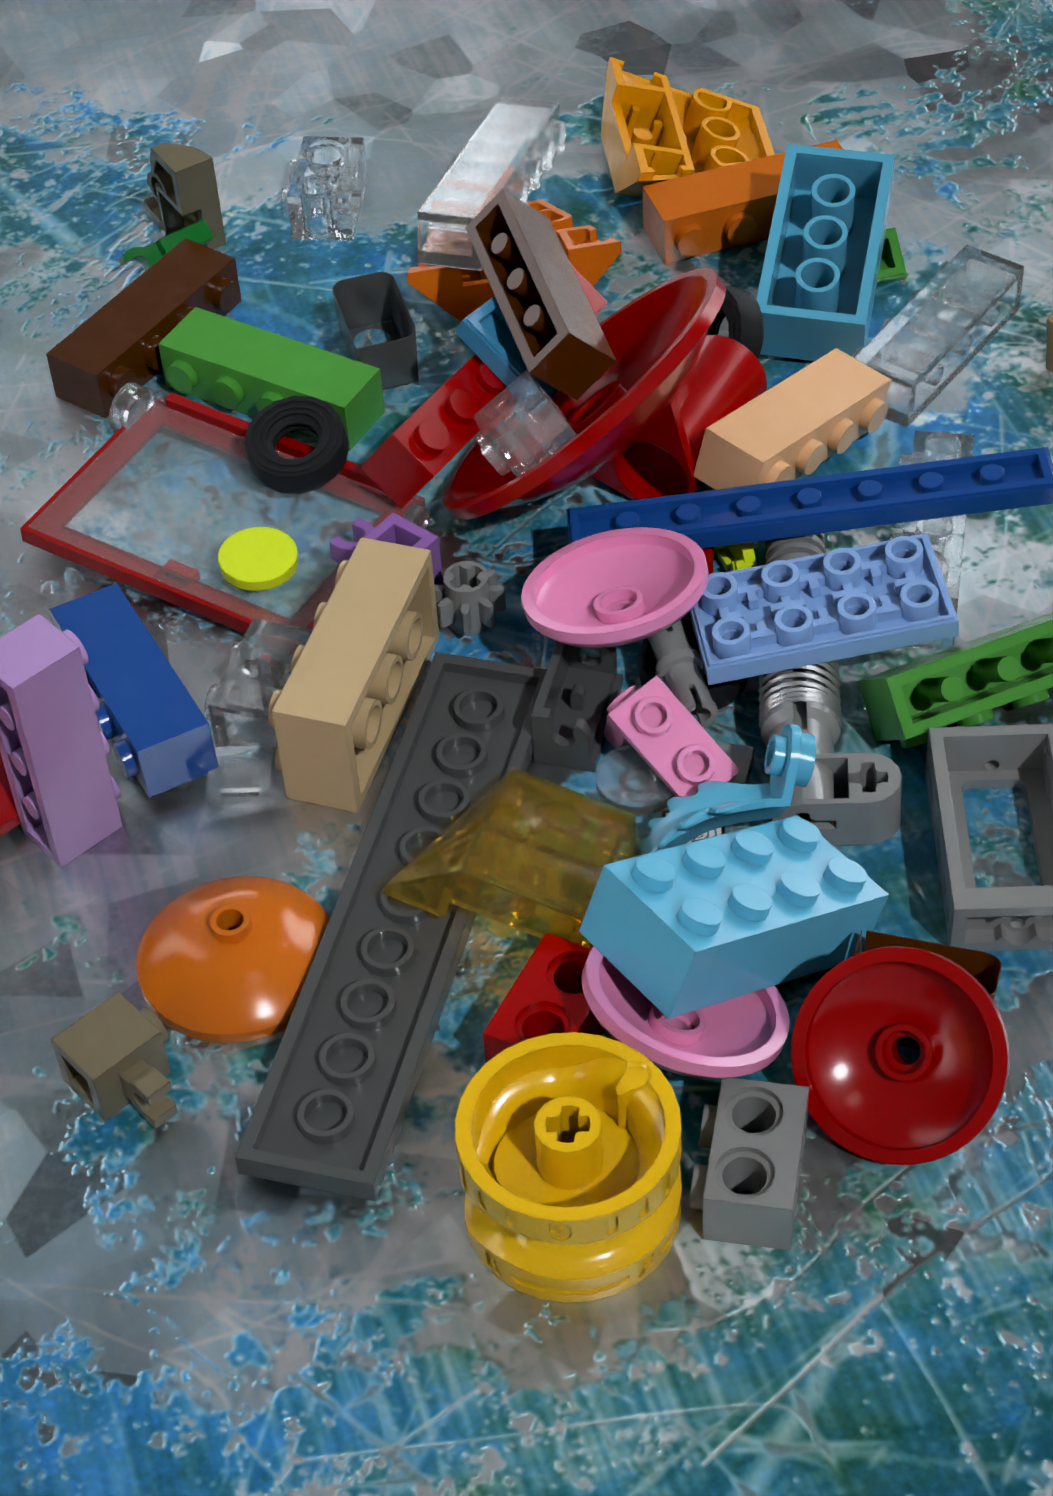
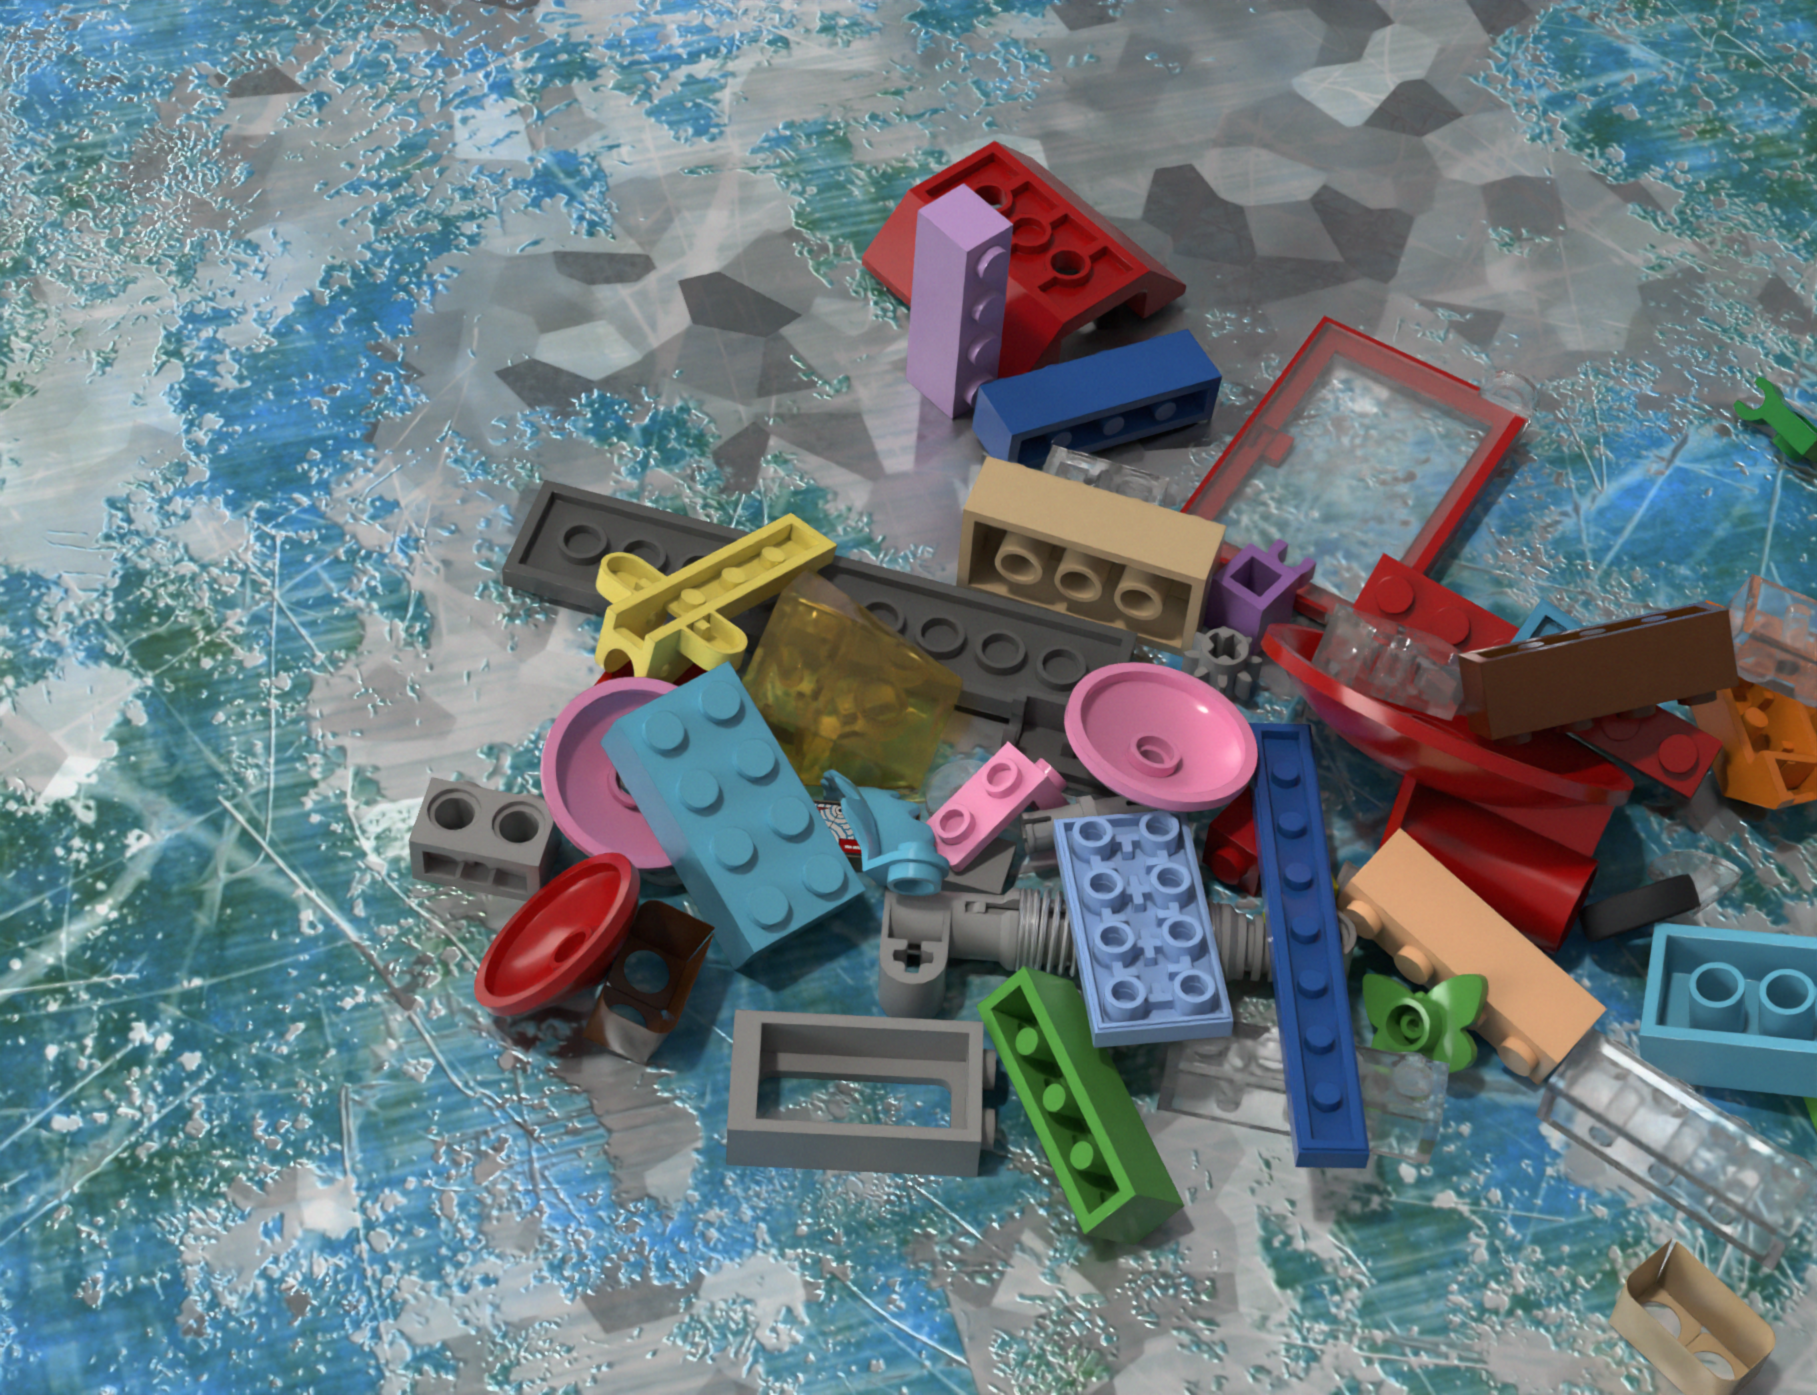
camera: 85 degrees right, 5 degrees up
reddish brown brick [46,238,242,418] -> none
dark tan brick [51,991,178,1129] -> none
orange dish [136,876,330,1043] -> none
bright green brick [158,307,385,451] -> none
neon yellow piece [218,527,299,591] -> none
black tyre [244,396,349,494] -> none
dark grey piece [332,272,419,390] -> none
yellow piece [455,1032,682,1303] -> none
none -> light yellow piece [594,513,837,684]
none -> bright green animal [1363,974,1488,1073]

